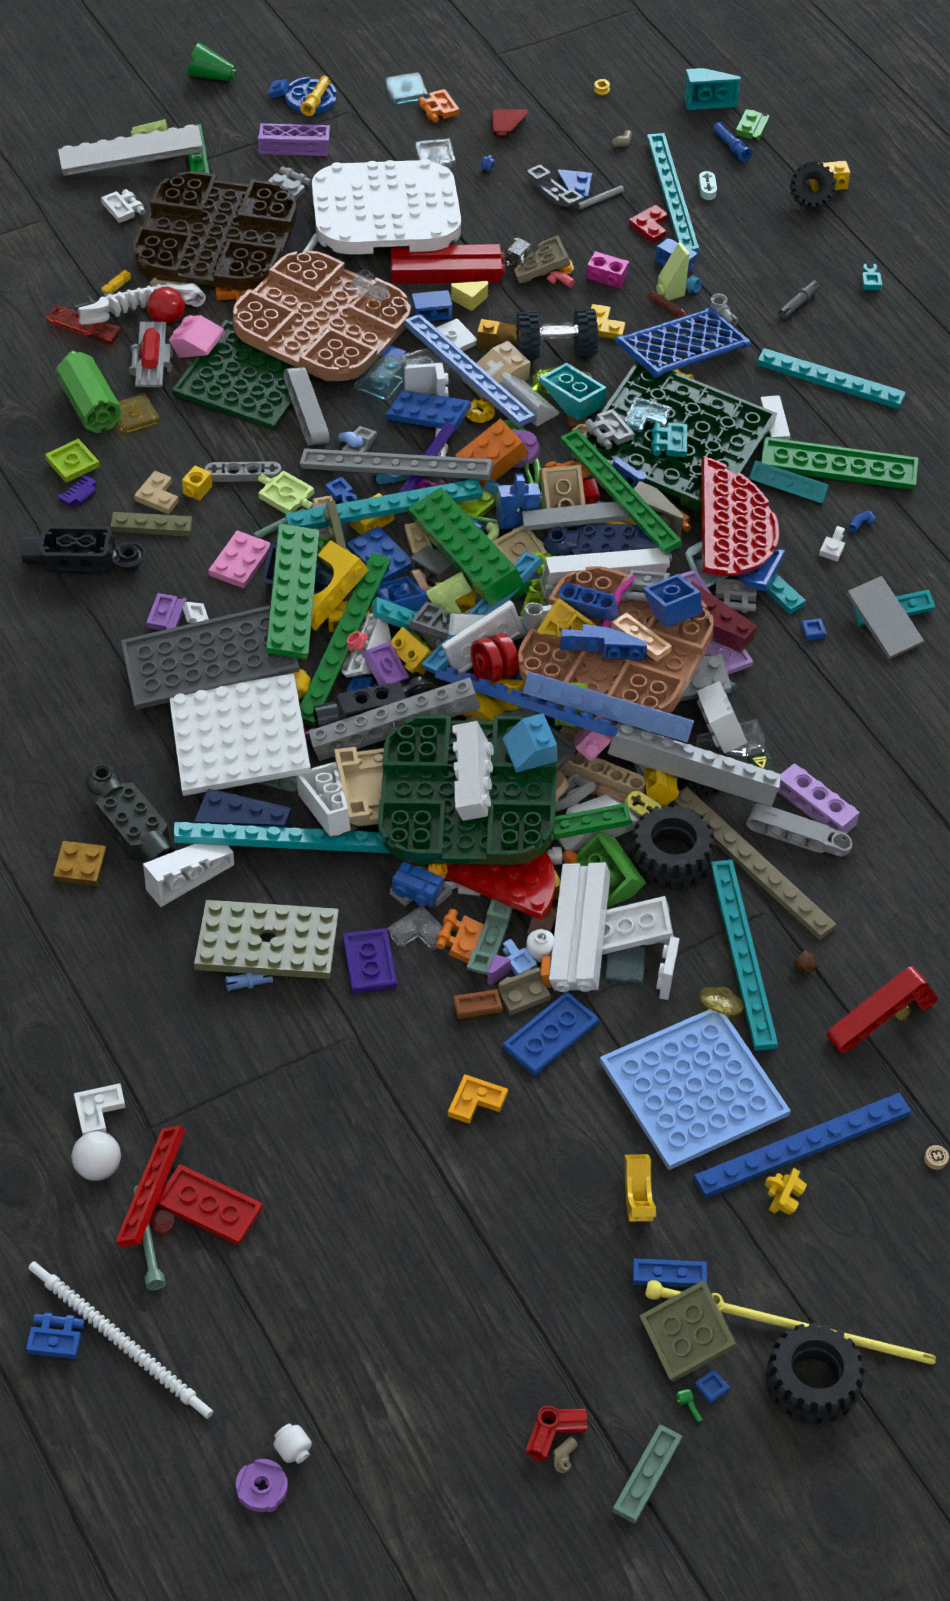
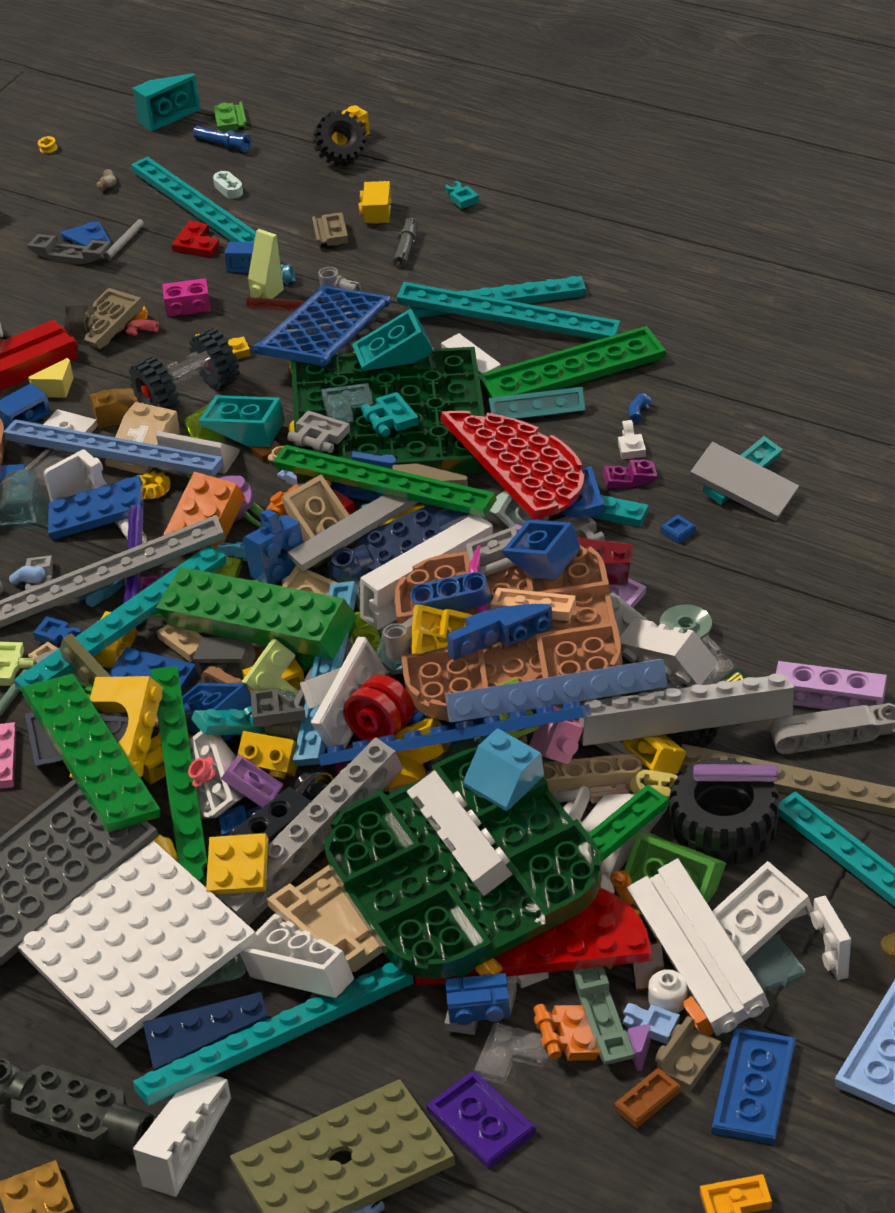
camera: 25 degrees left, 10 degrees down
none -> yellow plate [206,833,268,895]
none -> dark tan plate [312,212,348,247]
none -> teal slope [352,309,434,371]
none -> yellow brick [359,181,391,224]
none -> teal plate [397,282,620,340]
none -> magenta slope [602,460,658,489]
none -> sand green dish [660,605,712,639]
none -> medium lavender axle [693,764,778,782]

